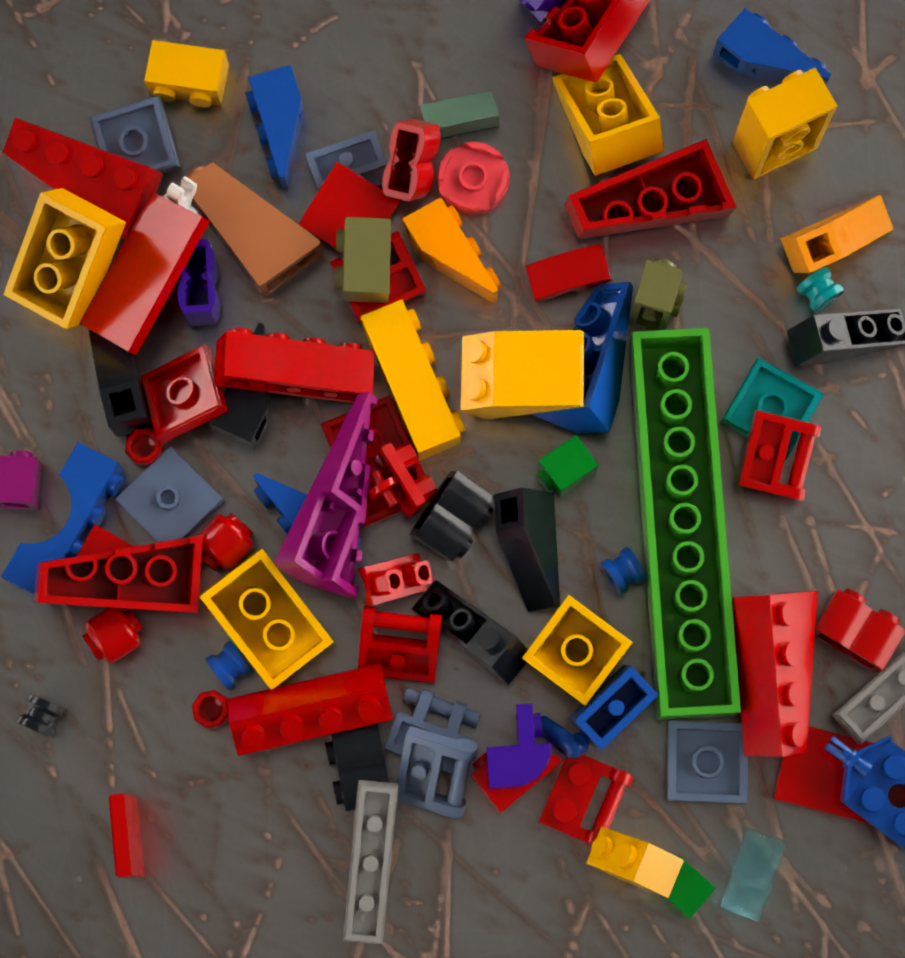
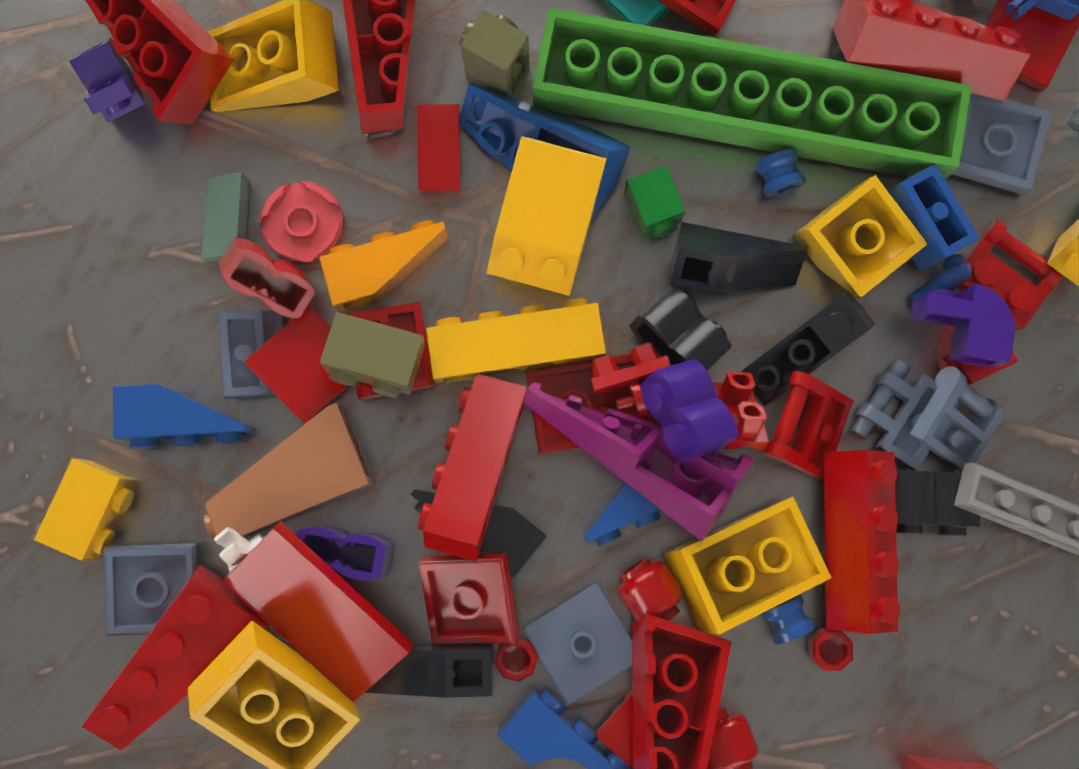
camera: 75 degrees left, 5 degrees up
none -> dark purple brick [640,359,739,463]

